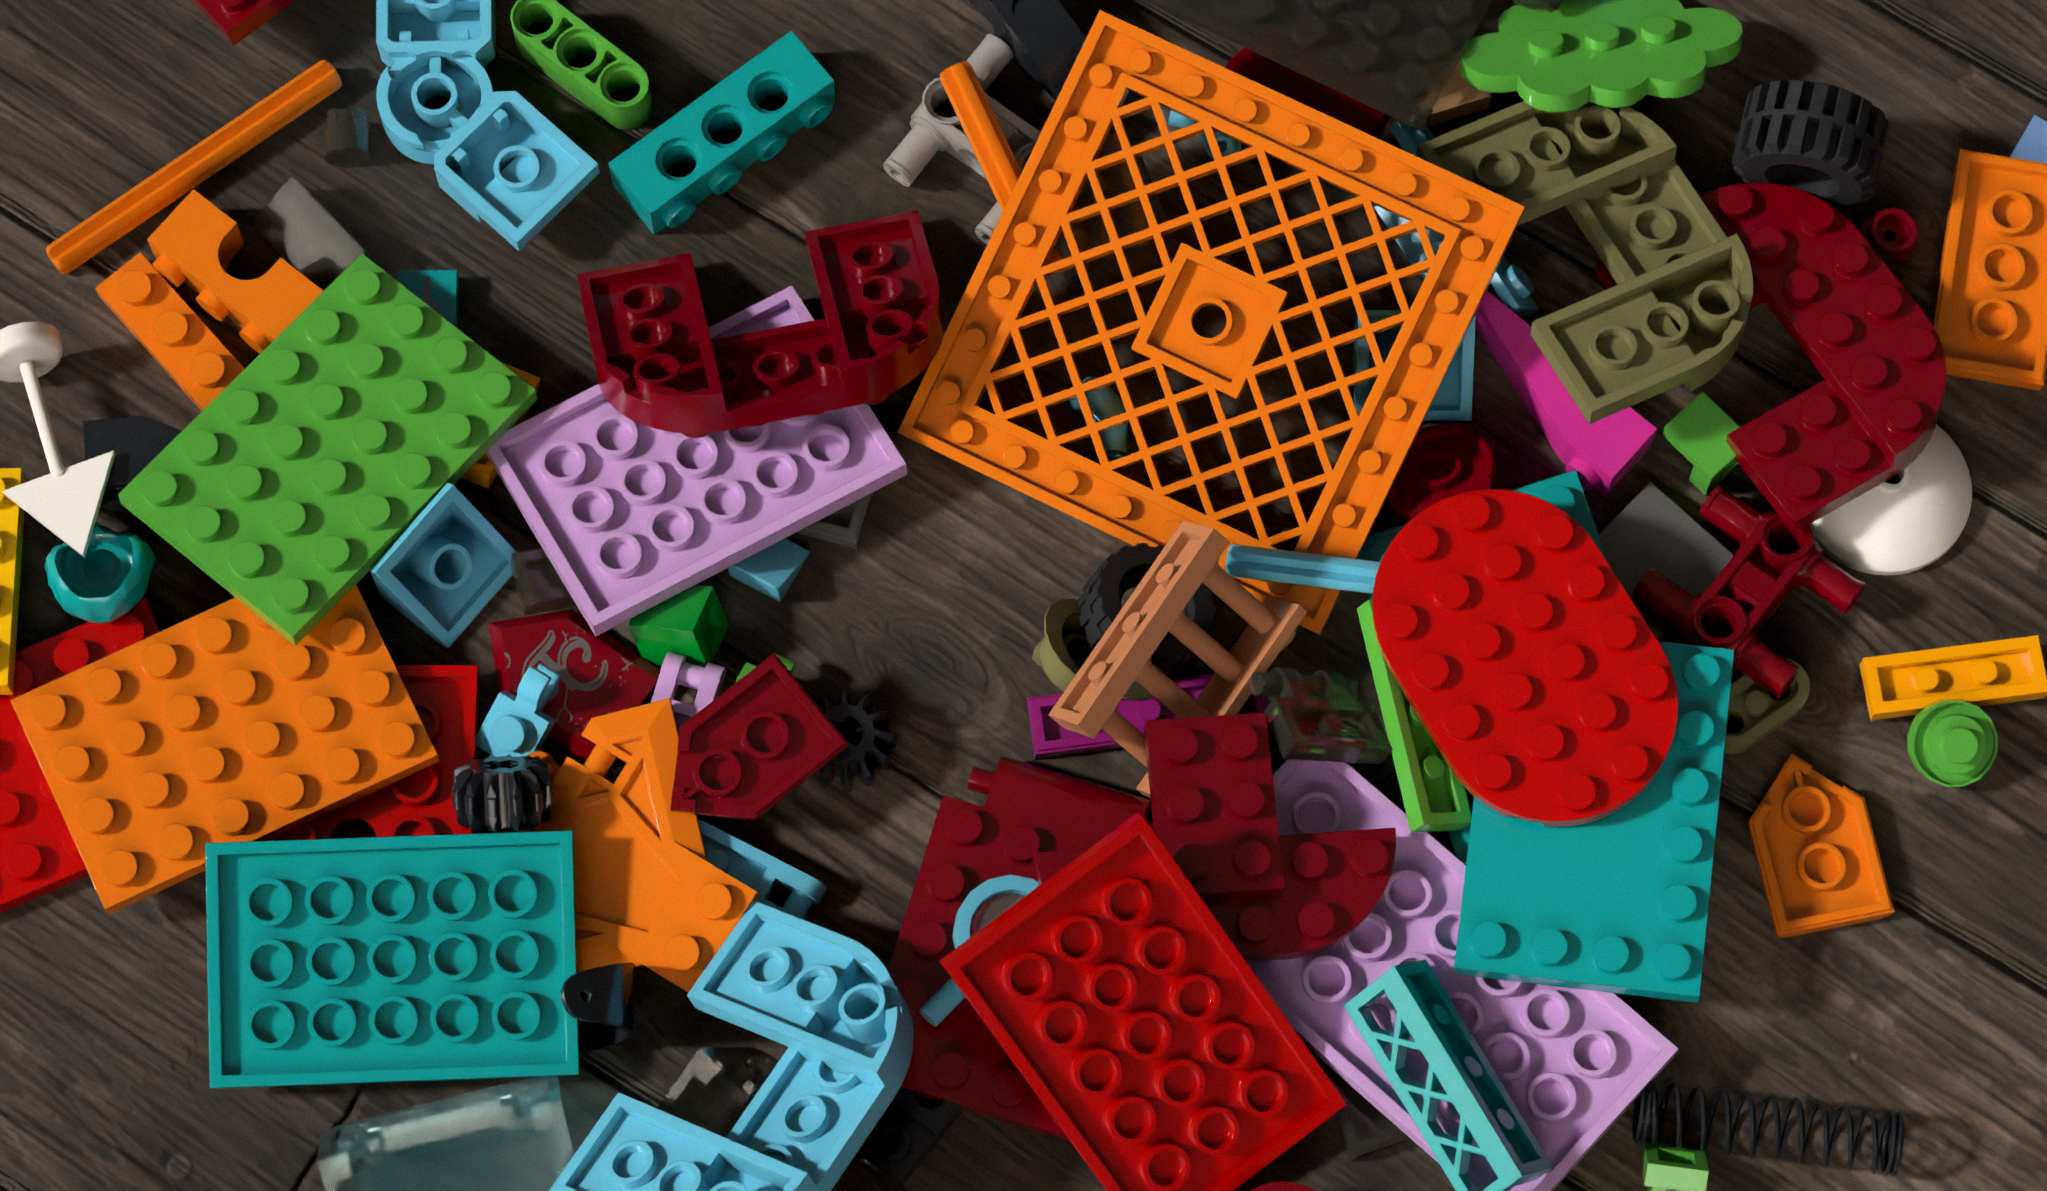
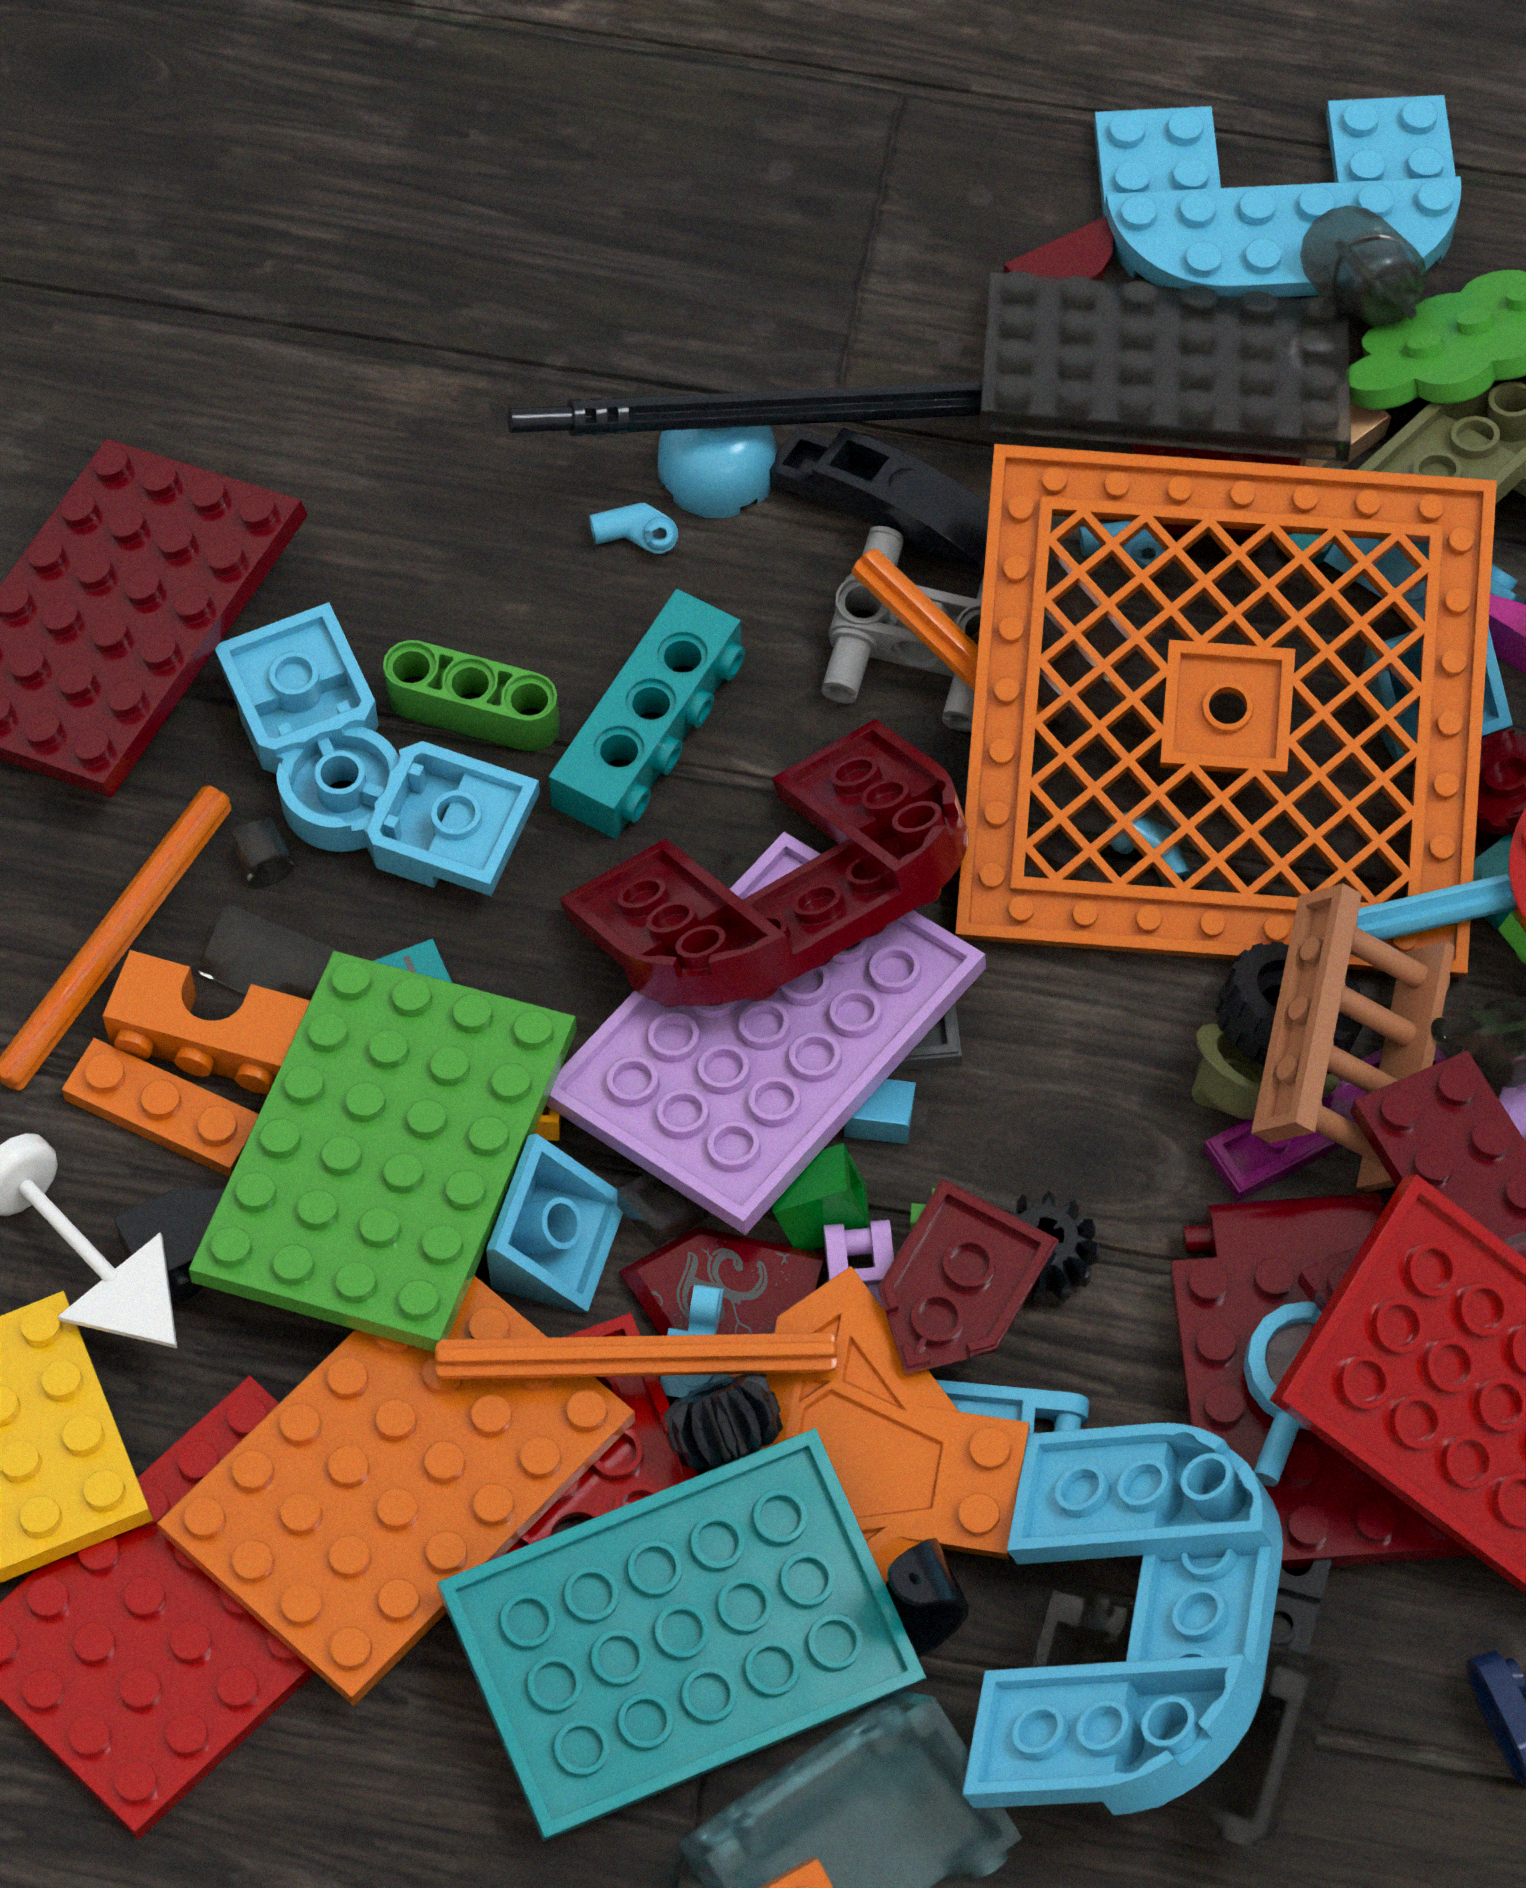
camera: 20 degrees left, 10 degrees down
teal hair [45,522,156,624] -> none
none -> orange axle [435,1333,837,1380]

